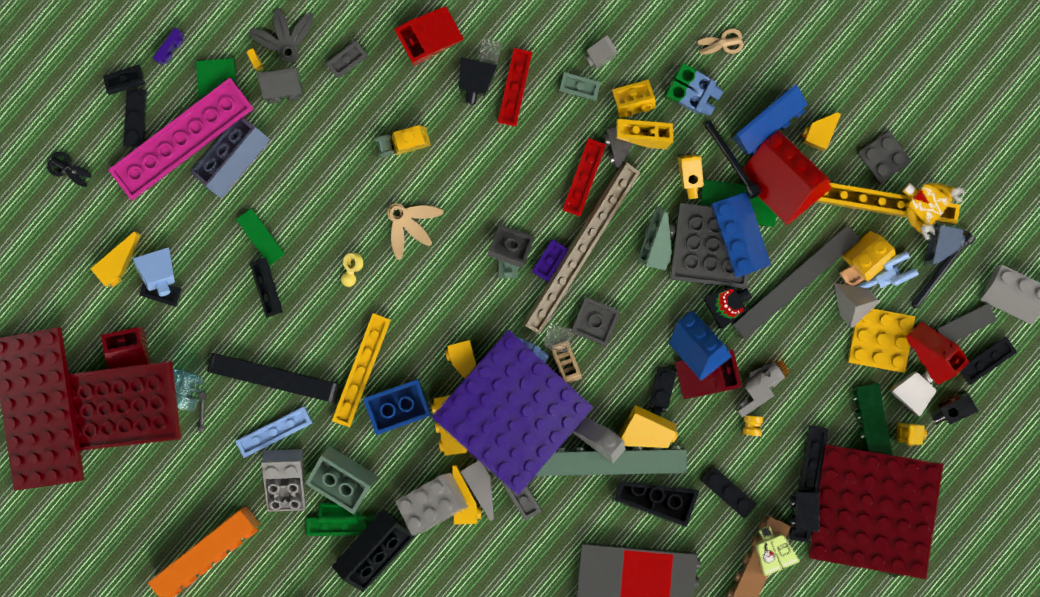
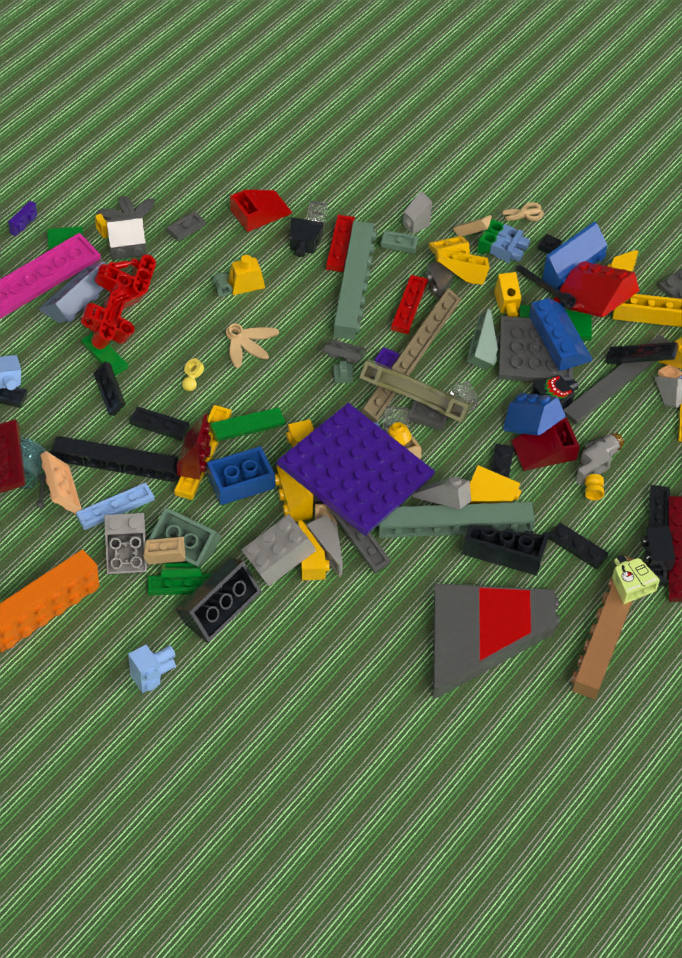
camera: 10 degrees left, 35 degrees down
none -> light nougat plate [40,451,82,514]
none -> red beam [81,254,156,349]
none -> black plate [130,406,190,441]
none -> tan slope [143,537,185,564]
none -> dark red slope [177,414,211,480]
none -> green tile [210,407,286,442]
none -> sand green brick [334,221,377,340]
none -> olive arch [359,359,472,422]
none -> yellow cone [387,422,412,446]
none -> clear brick [451,381,479,411]
none -> tan slope [453,215,492,236]
none -> black plate [538,234,562,254]
none -> black tile [605,342,679,364]

